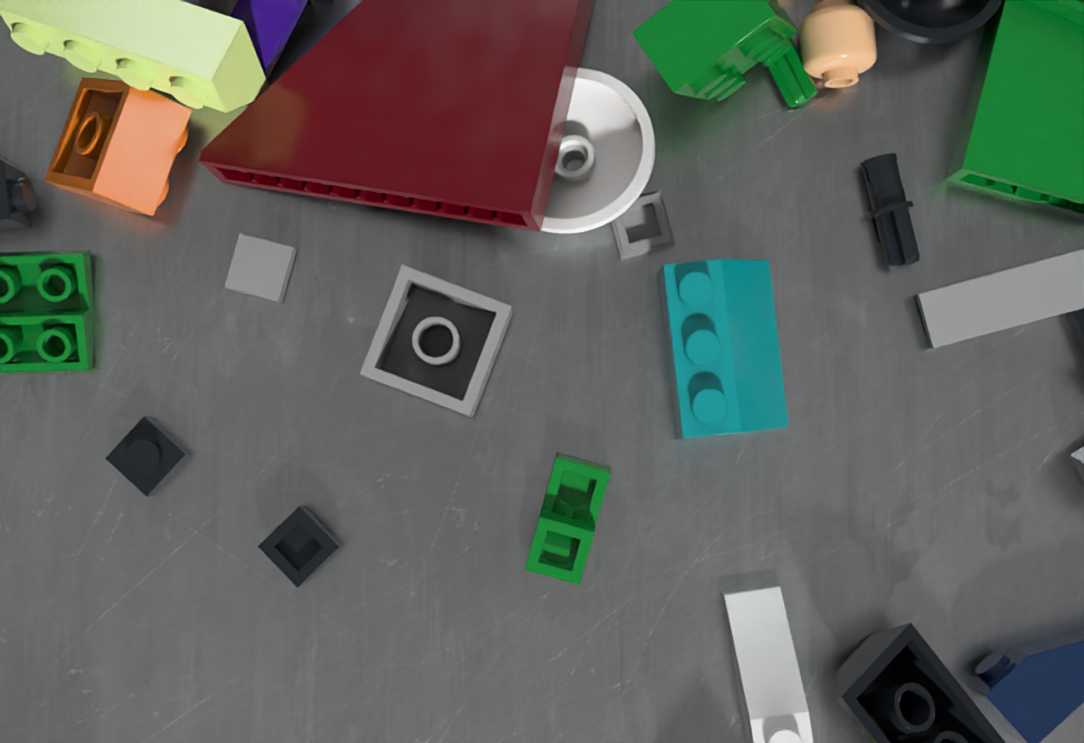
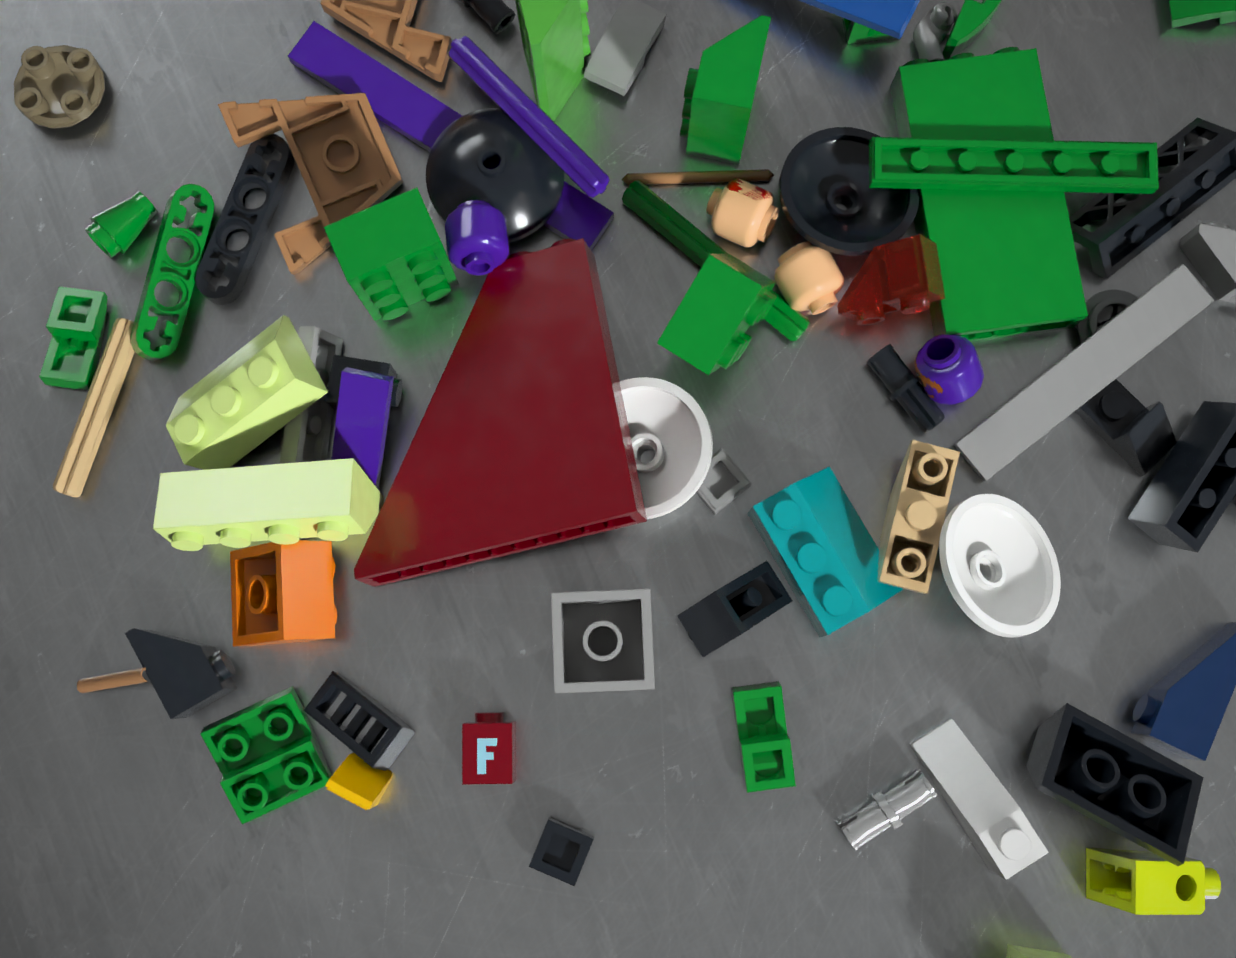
camera: 20 degrees left, 5 degrees down
black plate [105,416,191,497] -> none
light grey tile [224,233,297,303] -> none
none -> black slope [304,671,415,771]
none -> yellow slope [325,752,393,810]
none -> dark red brick [462,712,516,785]
none -> black slope [677,561,793,657]
none -> clear red slope [837,234,945,325]
none -> light grey pin [837,769,938,851]
none -> tan slope [878,440,960,594]
none -> dark purple head [914,334,984,405]
none -> white dish [939,494,1061,638]

